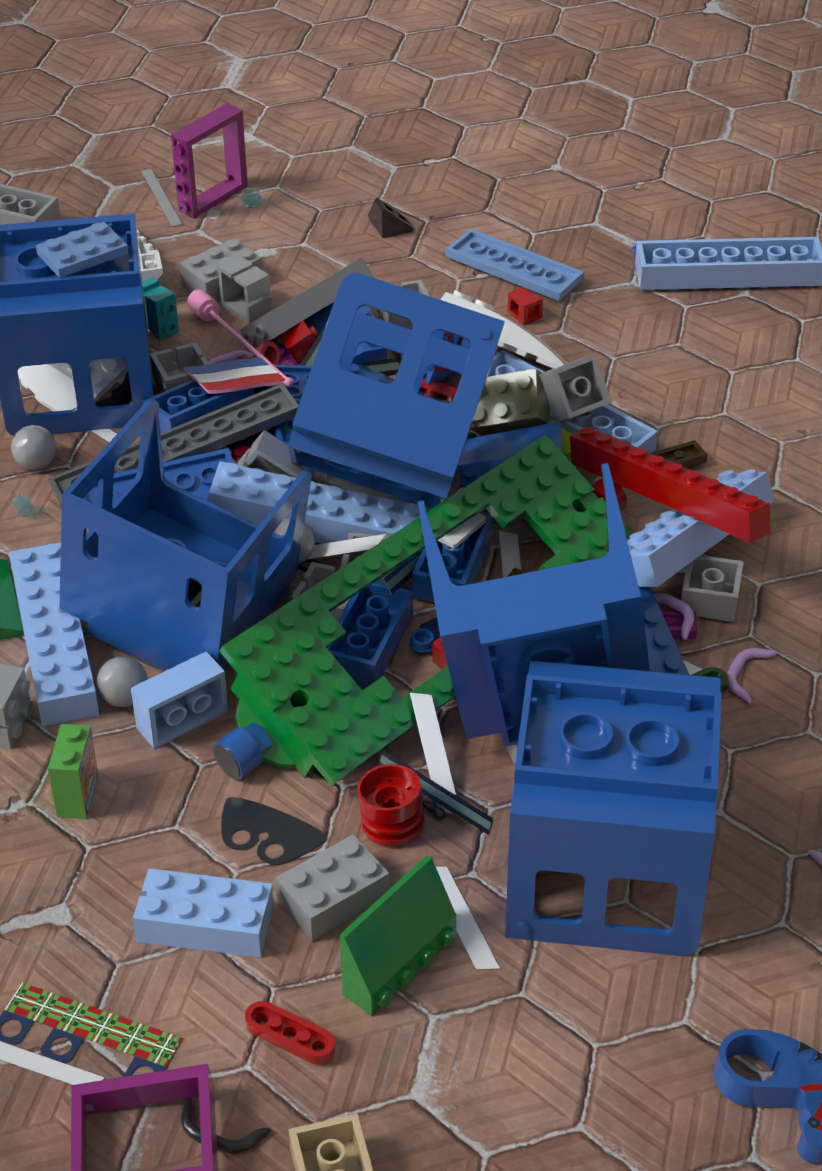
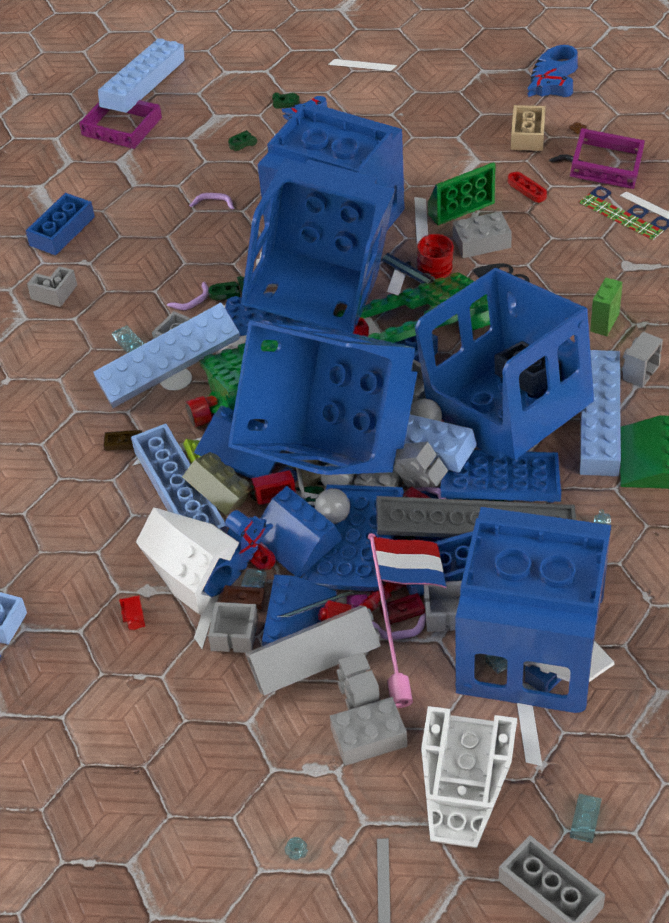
camera: 155 degrees left, 5 degrees up
medium blue plate [36,222,129,278] -> none
light blue piece [133,868,274,958] -> none
teal hips [143,277,179,341] -> none
magenta window [171,103,248,219] -> none
black slope [368,197,414,238] -> none
medium blue plate [445,228,584,301] -> none
light grey brick [539,354,612,422] -> none
red brick [570,427,771,543] -> none
none -> clear light blue plate [112,325,145,353]

